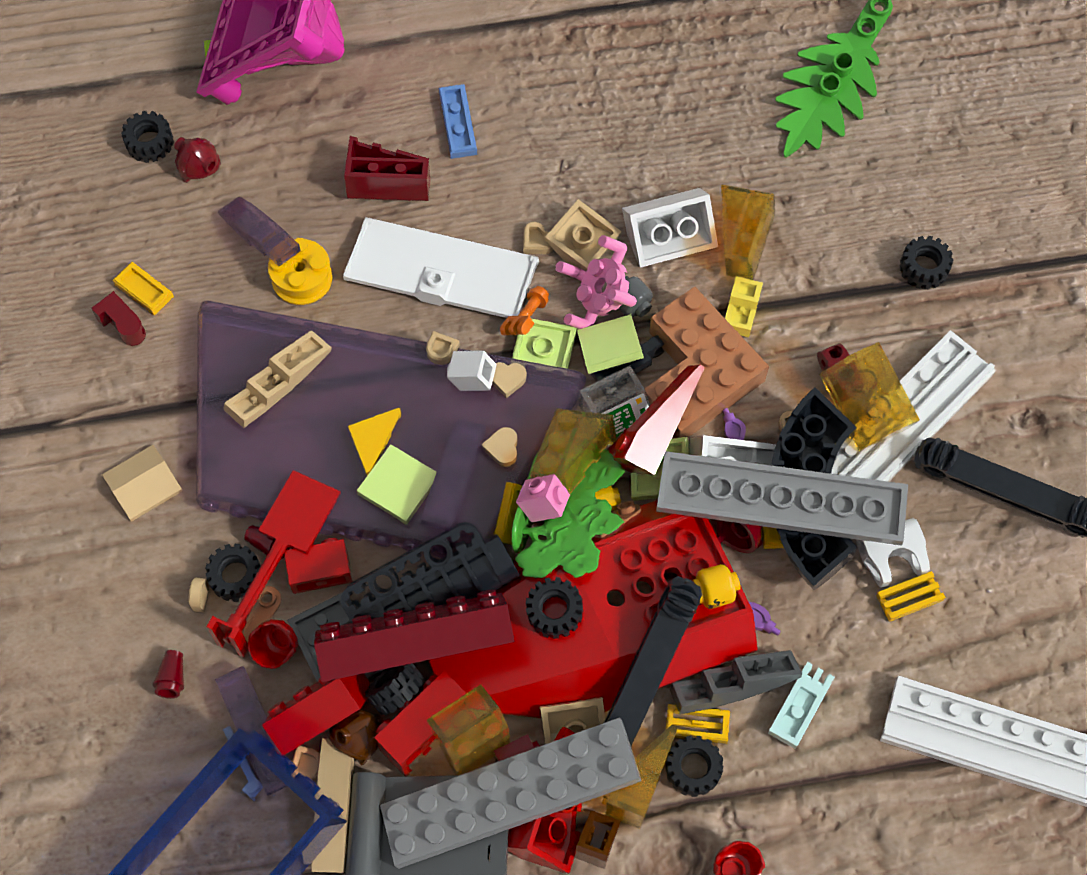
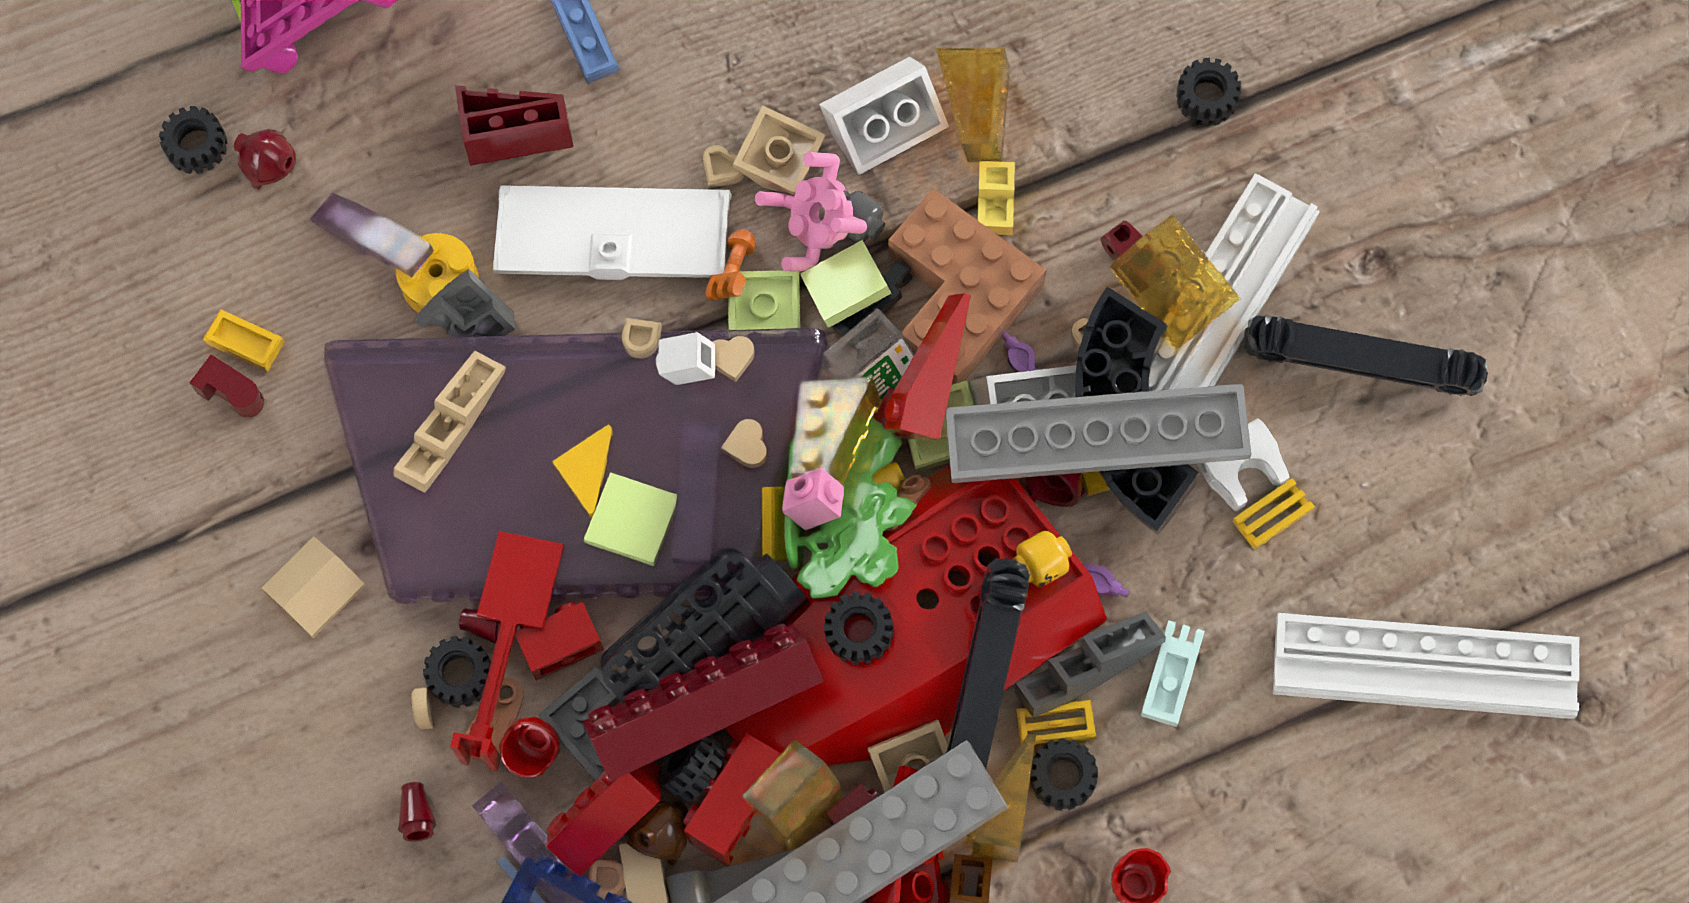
camera: 10 degrees left, 5 degrees up
none -> dark grey slope [416,269,515,347]

